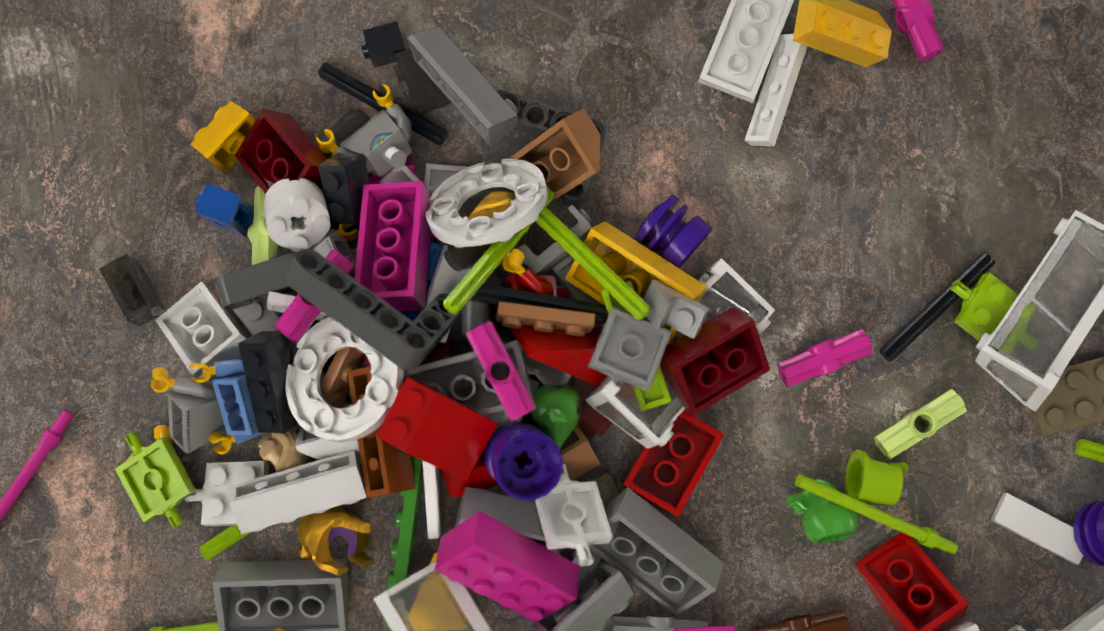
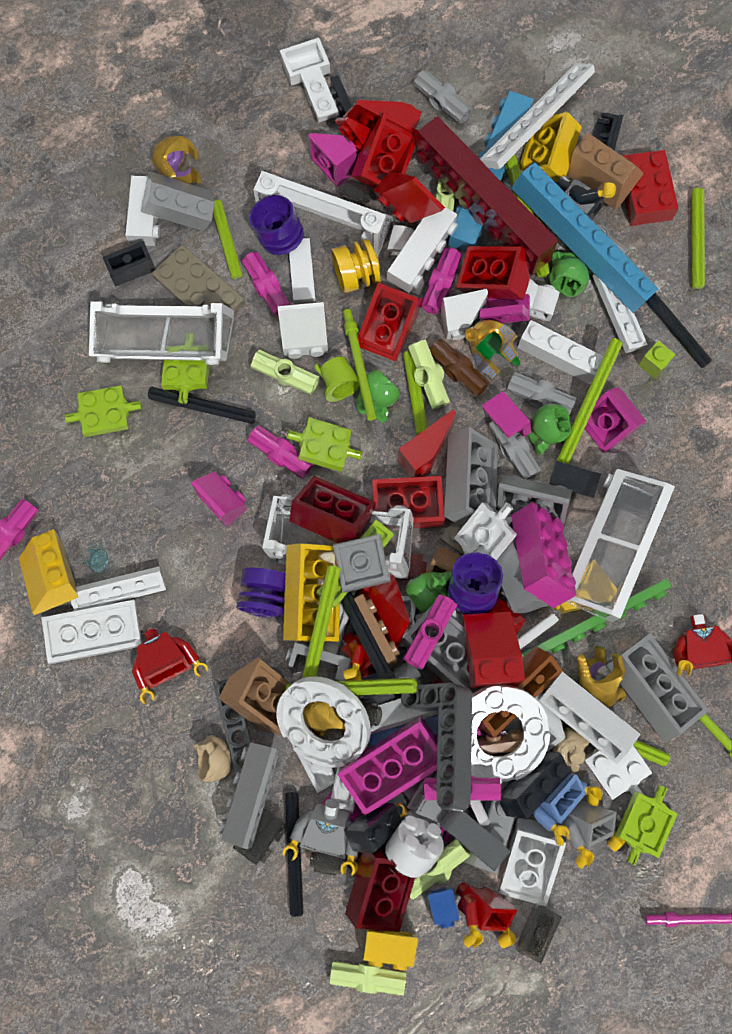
camera: 125 degrees left, 5 degrees down
black brick [360,21,408,68] -> none
light grey slope [644,279,710,339] -> none
none -> lime plate [64,385,142,437]
none -> clear light blue plate [83,549,108,572]
none -> red torso [132,629,208,704]
none -> dark pink slope [191,471,247,527]
none -> tan hair [193,735,232,782]
none -> dark pink piece [242,252,290,316]
none -> white slope [278,302,328,359]
none -> lime plate [286,417,363,472]
none -> yellowish green piece [329,961,406,995]
none -> yellow wheel [331,238,381,294]
none -> red slope [397,409,456,477]
none -> lime axle [403,351,428,435]
none -> yellowish green piece [408,340,450,410]
none -> red torso [456,882,518,948]

